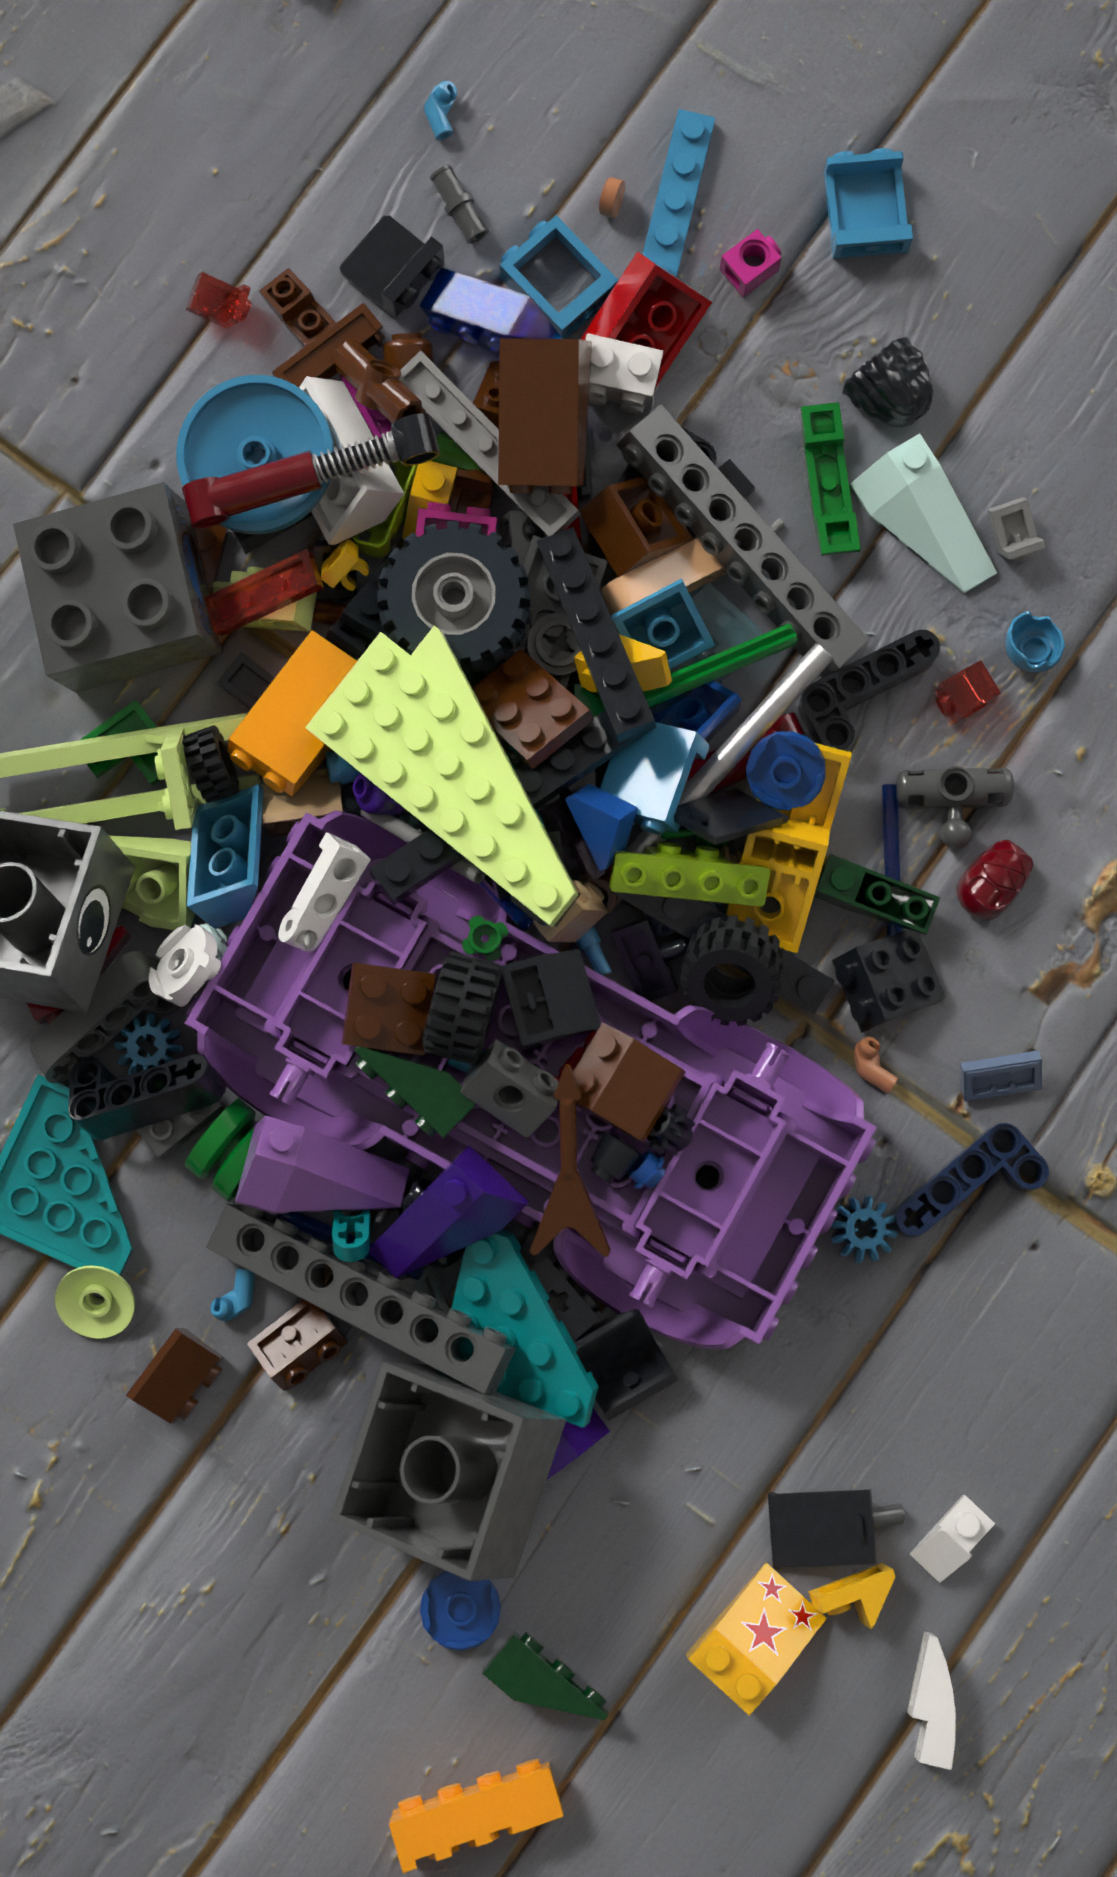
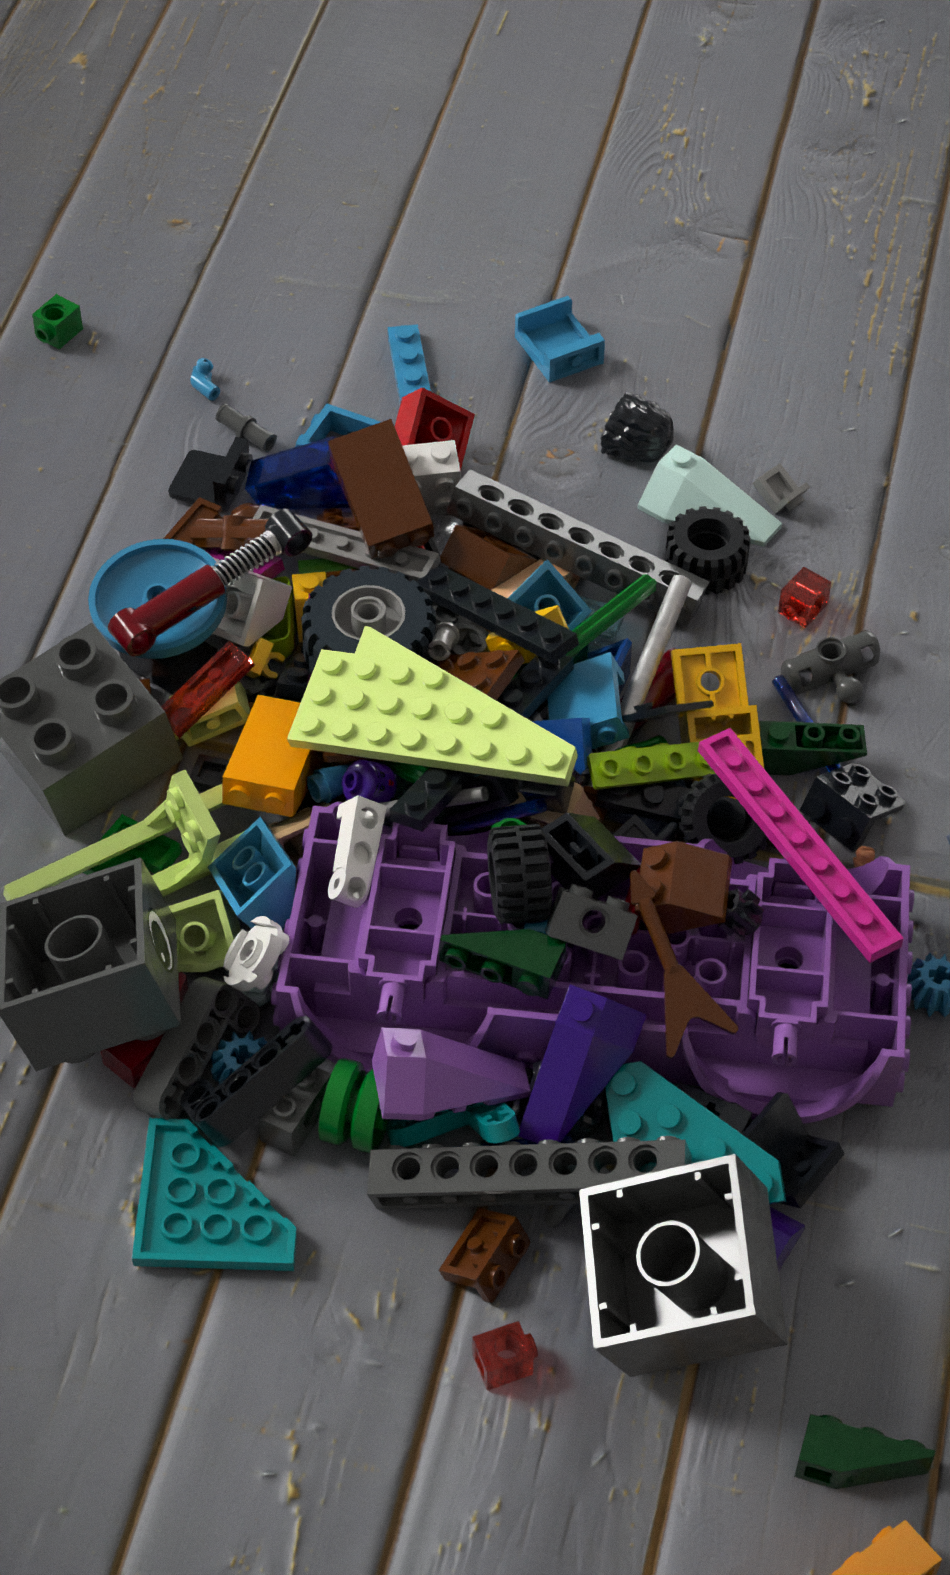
camera: 20 degrees left, 30 degrees down
yellowish green dish [55,1266,135,1338] -> none
reddish brown slope [126,1328,223,1424] -> none
black tyre [182,725,240,803] -> none
clear red bracket [186,272,251,329] -> none
dark azure arm [210,1268,256,1322] -> none
reddish brown slope [259,267,336,347] -> none
reddish brown plate [341,962,436,1056] -> none
blue tile [420,1570,501,1651] -> none
black hat [591,1130,643,1184] -> none
nougat tile [599,177,625,218] -> none
blue plate [628,1150,666,1189] -> none
dark pink brick [719,229,782,298] -> none
blue tile [746,731,826,810] -> none
black beam [798,629,940,752] -> none
green slope [800,402,860,556] -> none
dark red piece [956,840,1033,920] -> none
dark azure hair [1005,611,1065,672] -> none
none -> light grey pin [428,622,460,661]
none -> clear red brick [472,1321,538,1391]
none -> black tyre [665,506,750,594]
none -> dark pink plate [698,728,904,963]

